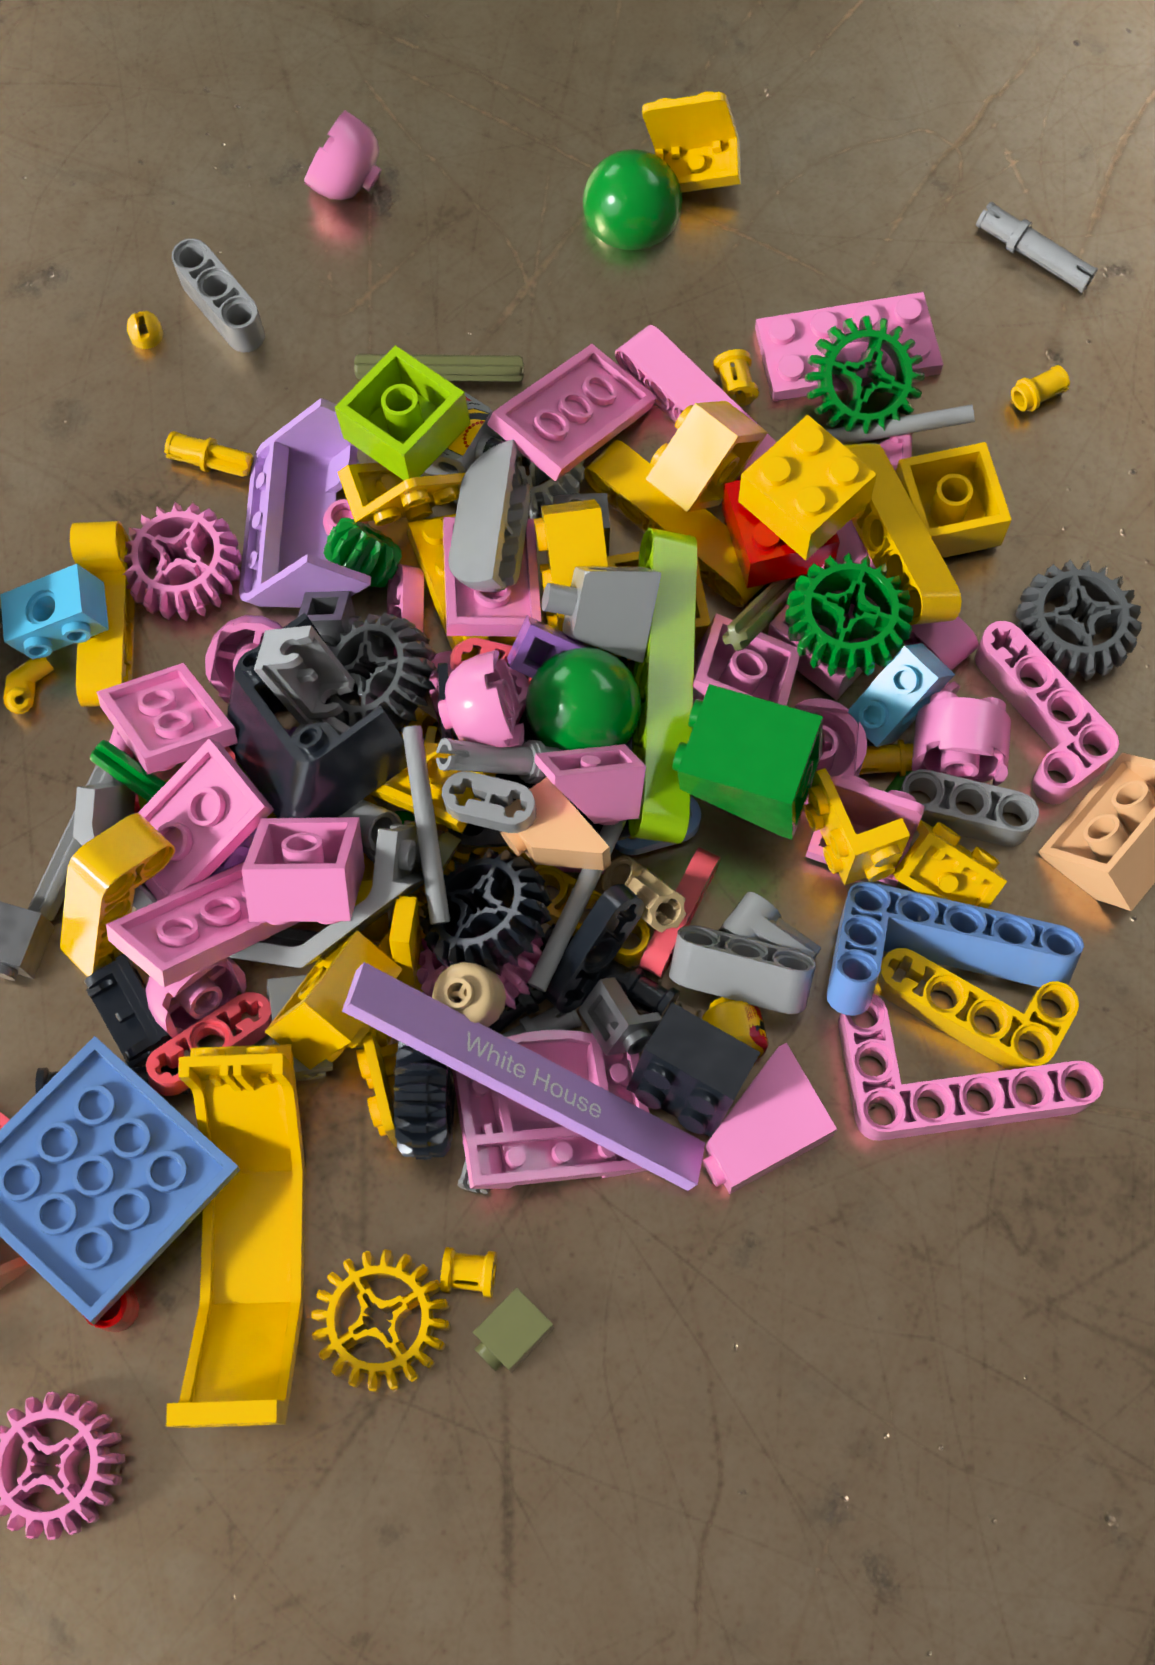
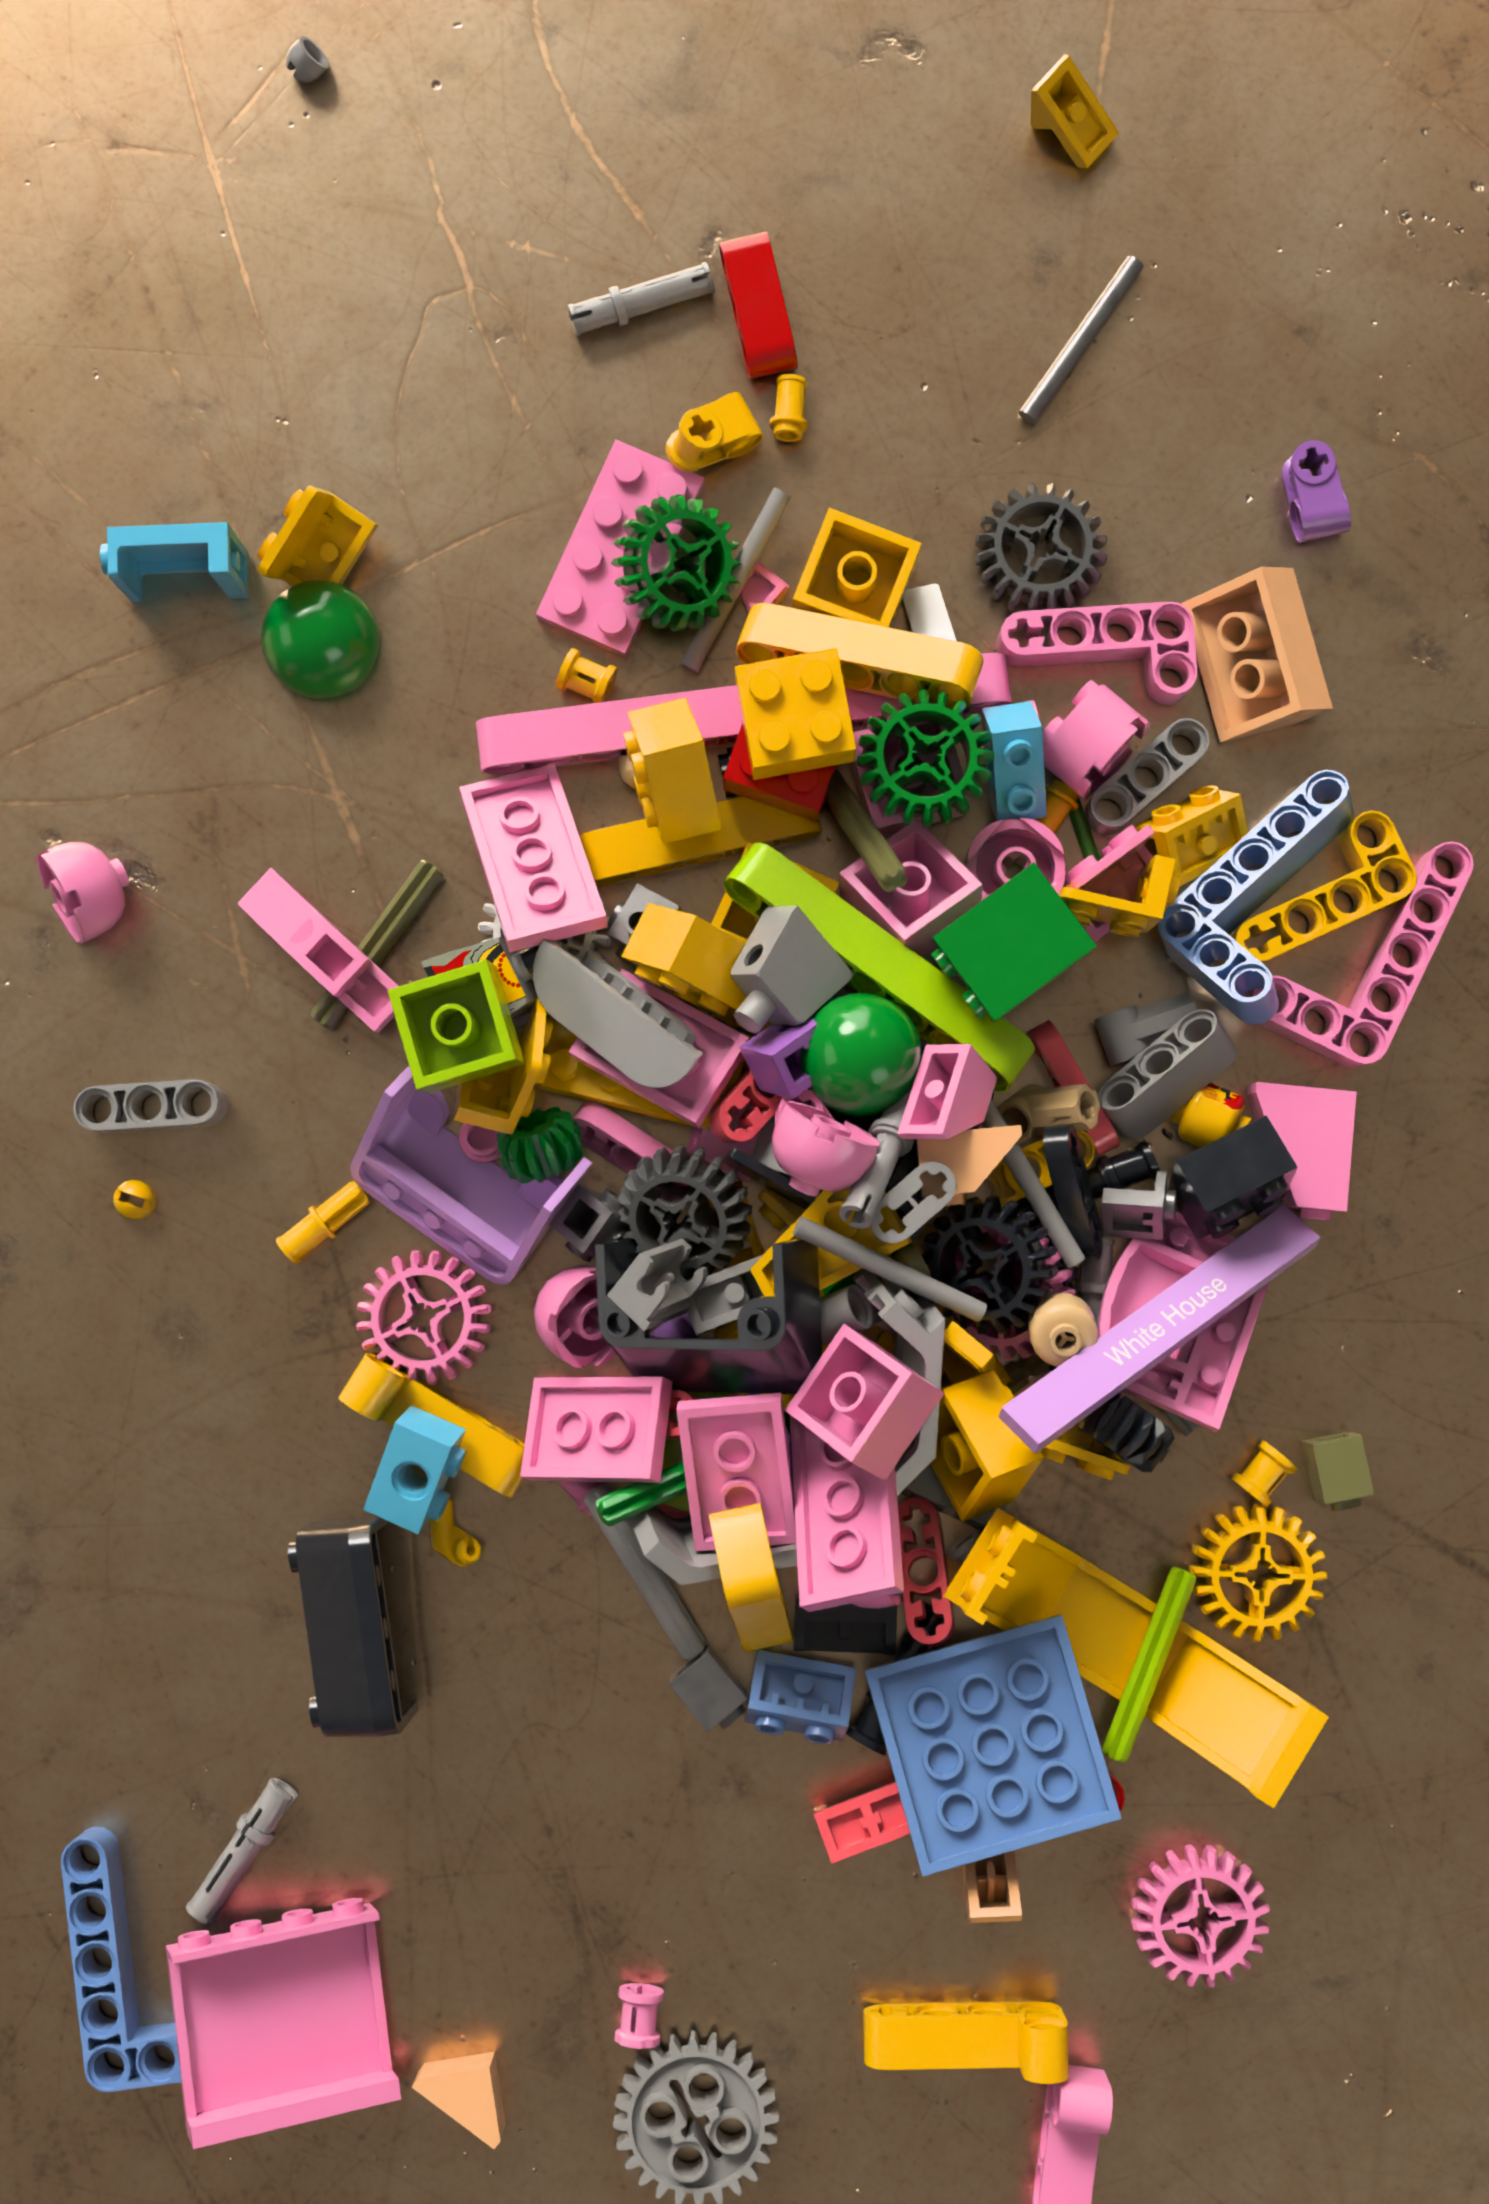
camera: 55 degrees left, 15 degrees up
none -> medium azure panel [100,522,249,602]
none -> bright pink slope [237,868,399,1034]
none -> yellow piece [665,392,764,472]
none -> red beam [719,231,798,379]
none -> medium blue bracket [744,1650,857,1744]
none -> white sticker [903,584,956,641]
none -> lime axle [1102,1567,1196,1763]

